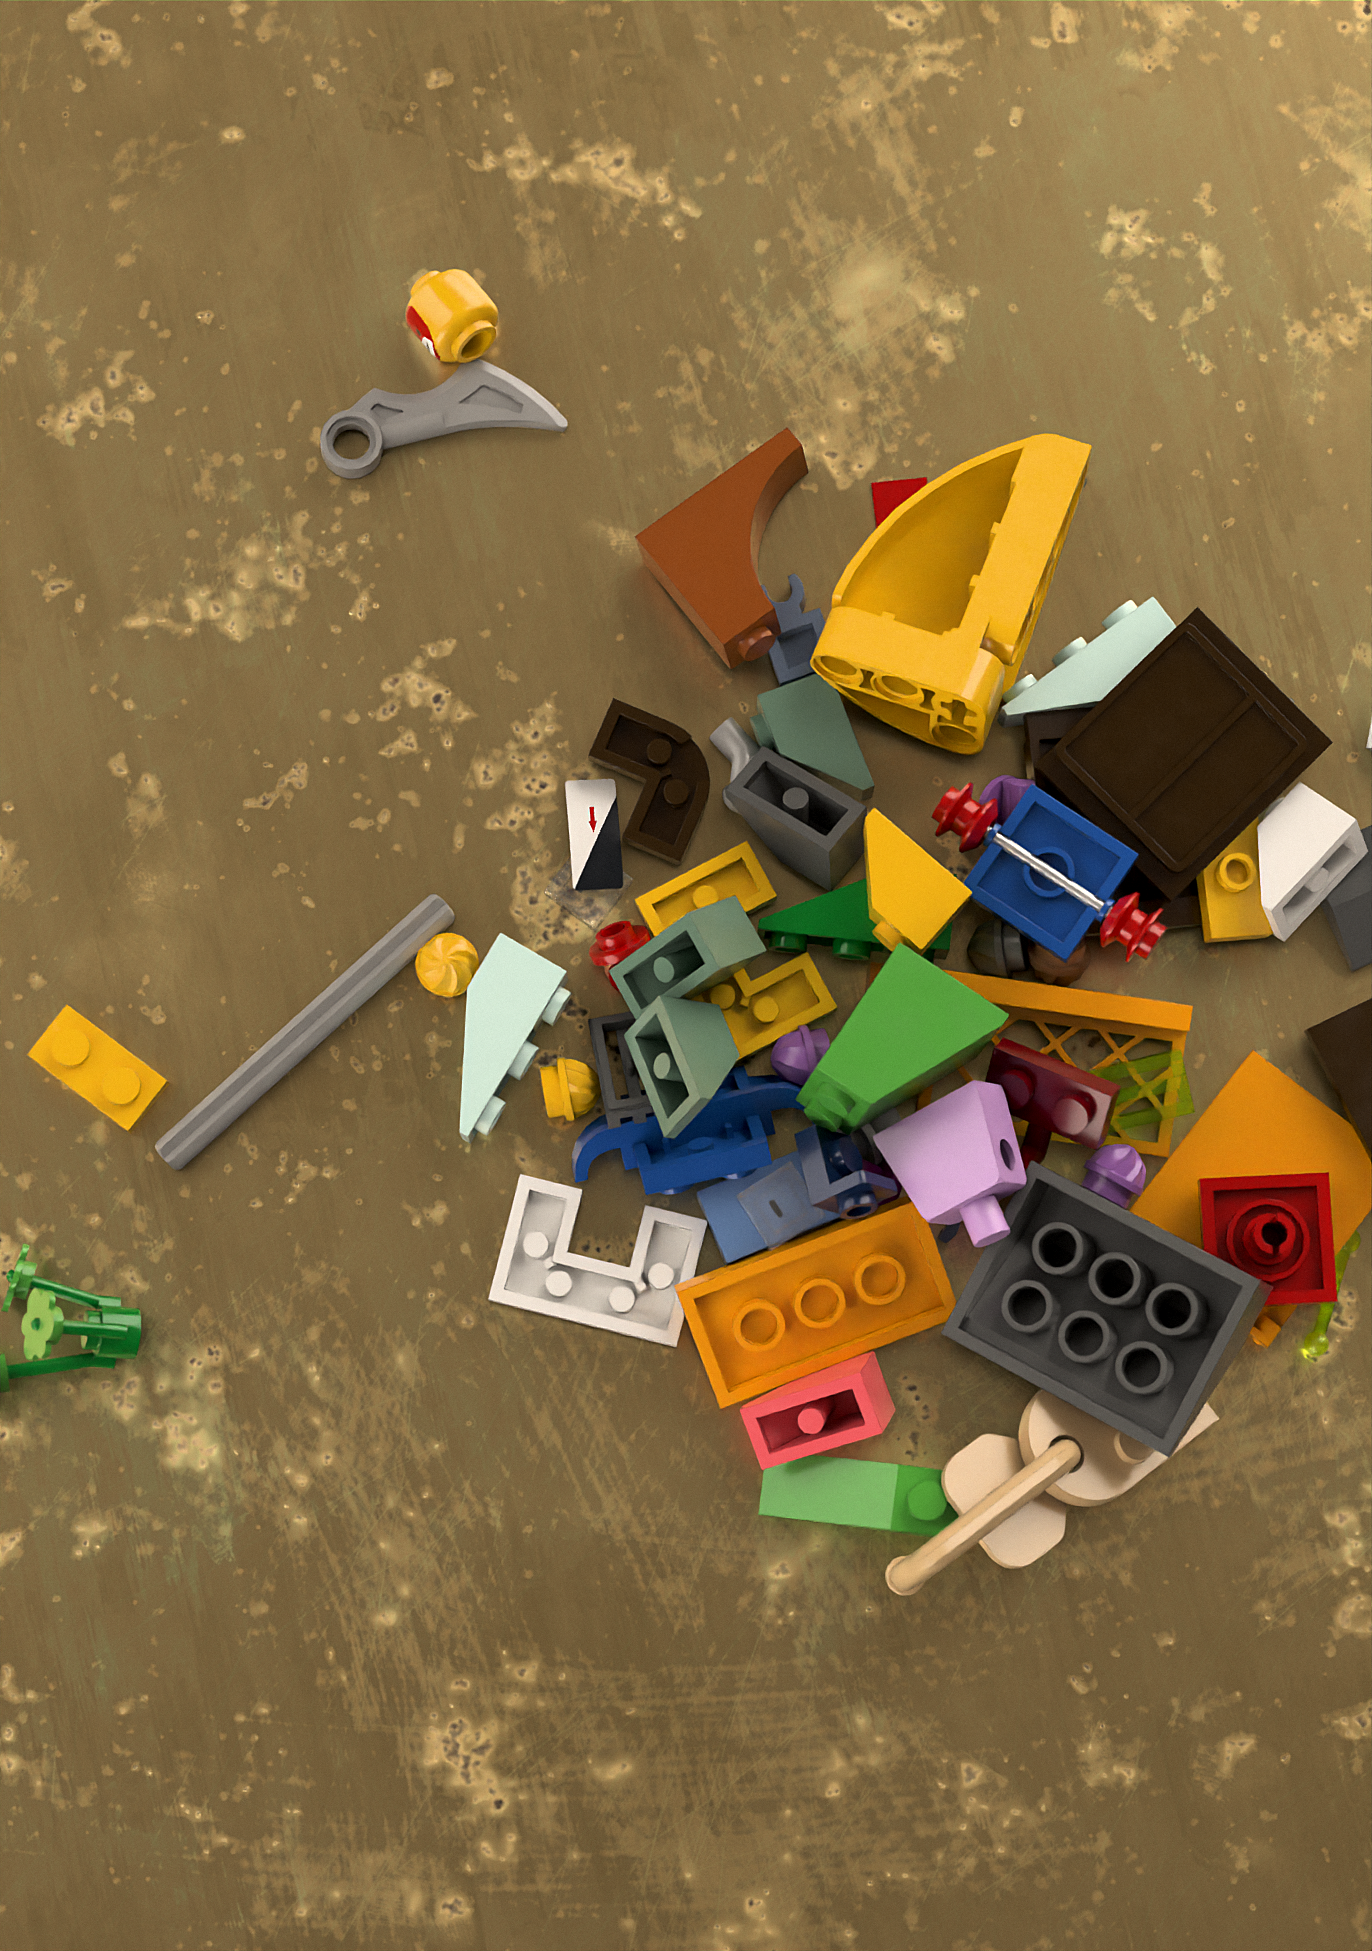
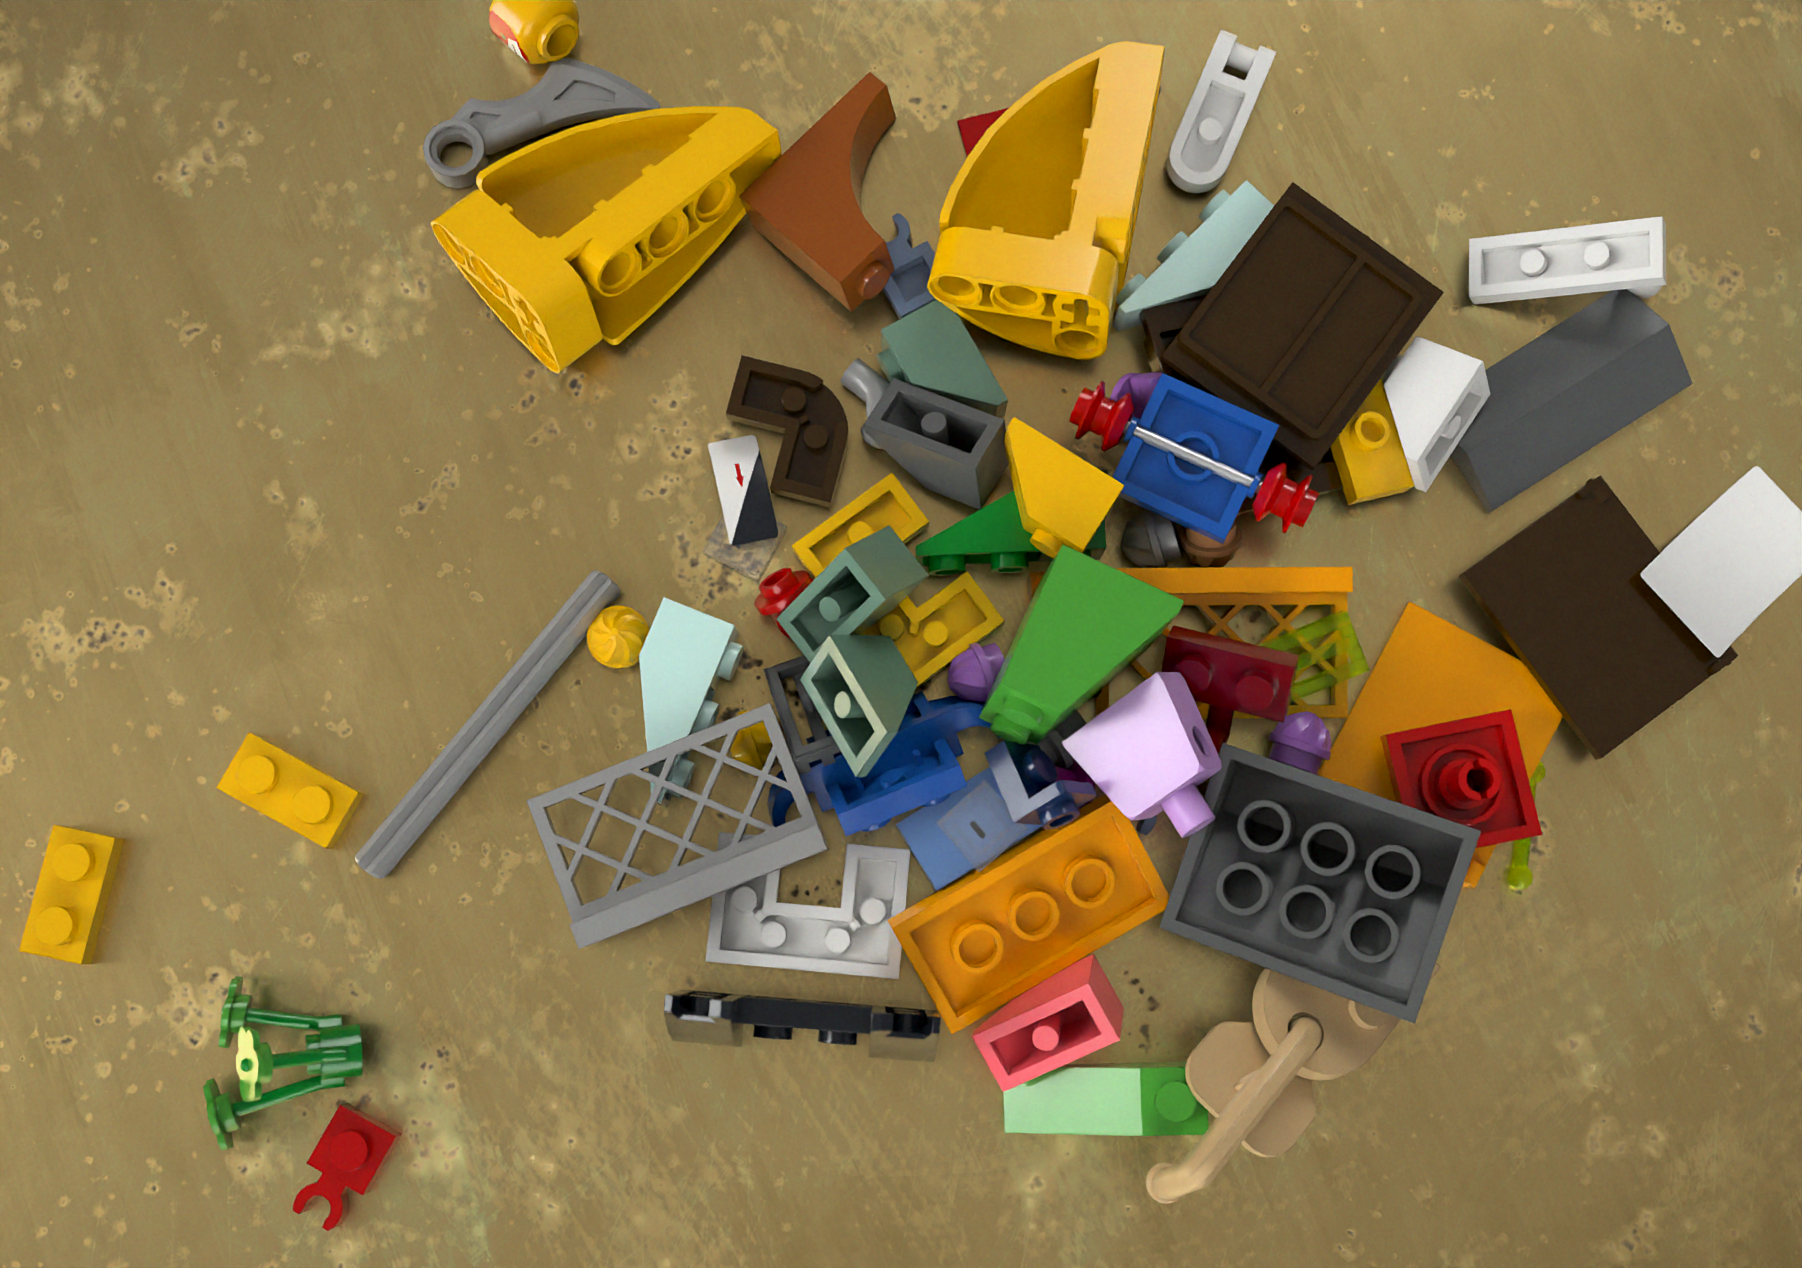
camera: 10 degrees left, 0 degrees up
none -> red plate [293,1102,402,1231]
none -> yellow panel [431,106,781,373]
none -> light grey fence [526,703,829,949]
none -> black wedge [664,990,941,1062]
none -> white plate [1166,29,1277,193]

